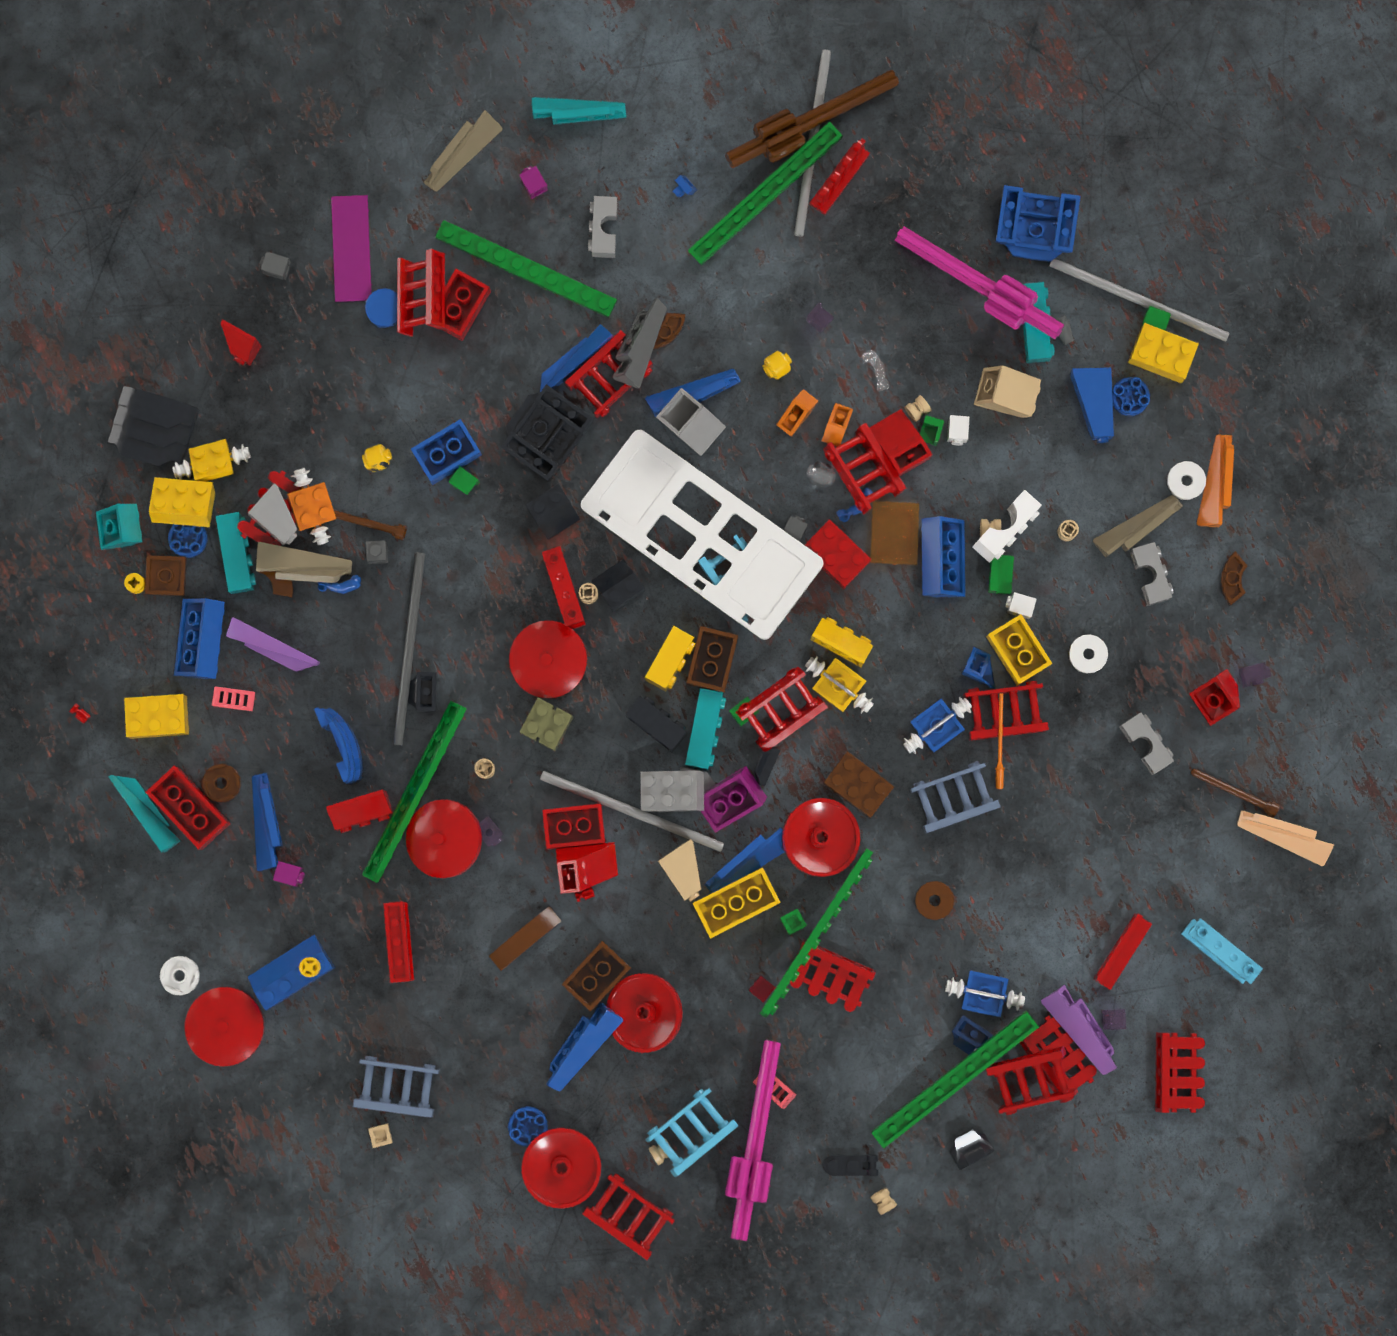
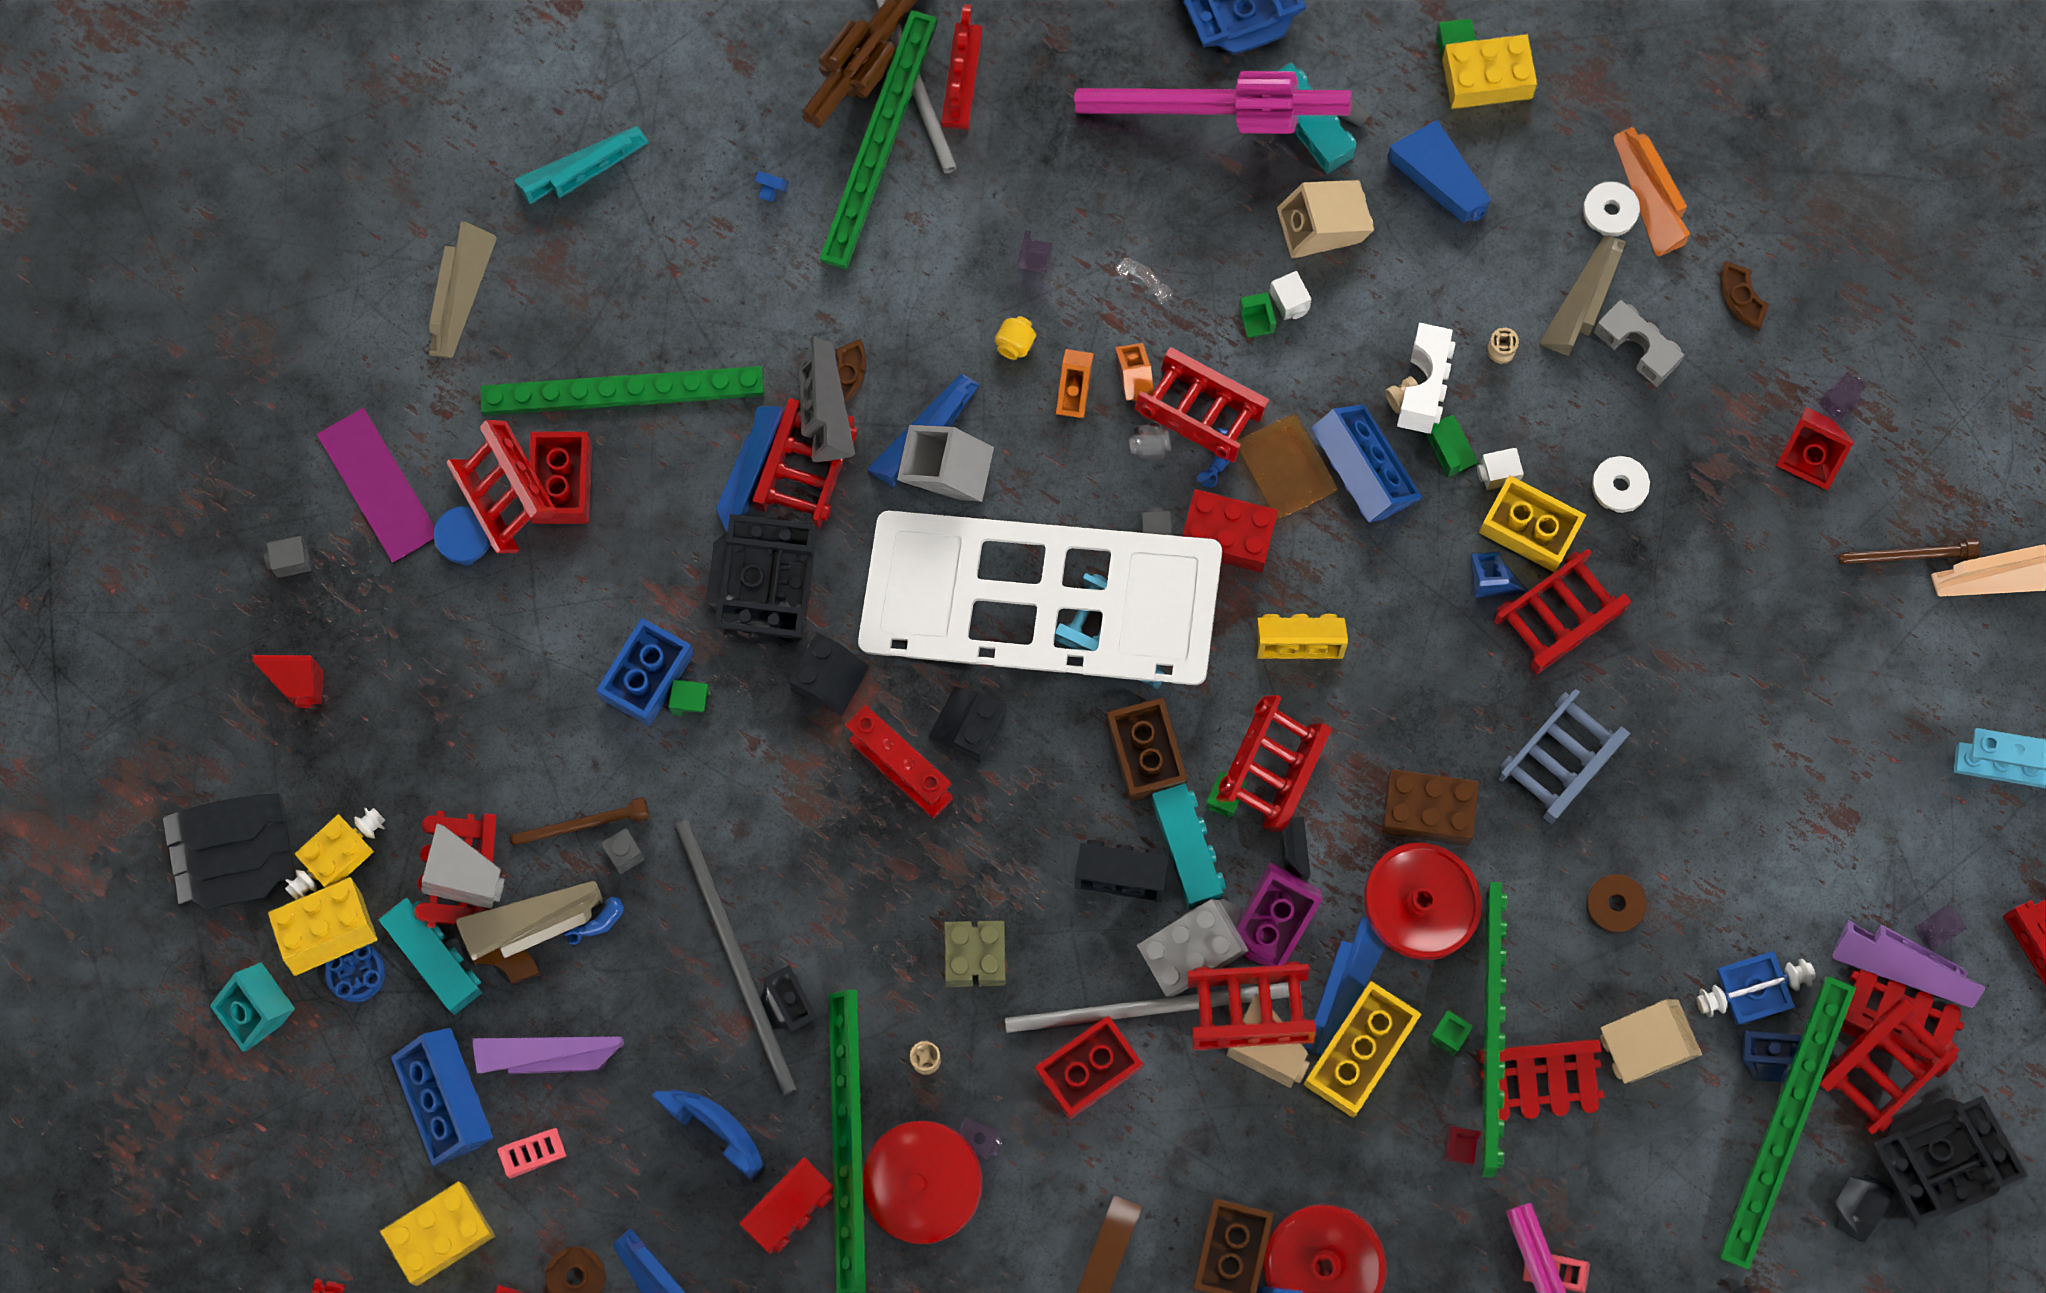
camera: 25 degrees left, 10 degrees down
yellow wheel [124,573,145,594] -> none
reddish brown tile [145,555,187,596] -> none
orange plate [287,468,336,545] -> none
yellow head [362,444,392,472] -> none
red dish [509,620,587,698] -> none
magenta brick [519,166,548,199] -> none
red slope [556,842,618,894] -> none
red piece [574,887,595,902] -> none
tan wheel [578,583,598,604] -> none
light grey arch [588,196,618,258] -> none
yellow brick [645,626,696,692] -> none
yellow plate [805,656,874,714] -> none
red slope [869,409,933,477] -> none
blue plate [903,697,972,754] -> none
tan wheel [904,396,931,422] -> none
orange piece [995,693,1005,789] -> none
light grey piece [1049,258,1229,342] -> none
red fence [1093,913,1152,990] -> none
blue tile [1112,377,1150,416] -> none
light grey arch [1119,713,1174,775] -> none
none -> red fence [1187,961,1316,1050]
none -> tan slope [1600,1000,1702,1084]
none -> black slope [1873,1095,2028,1229]

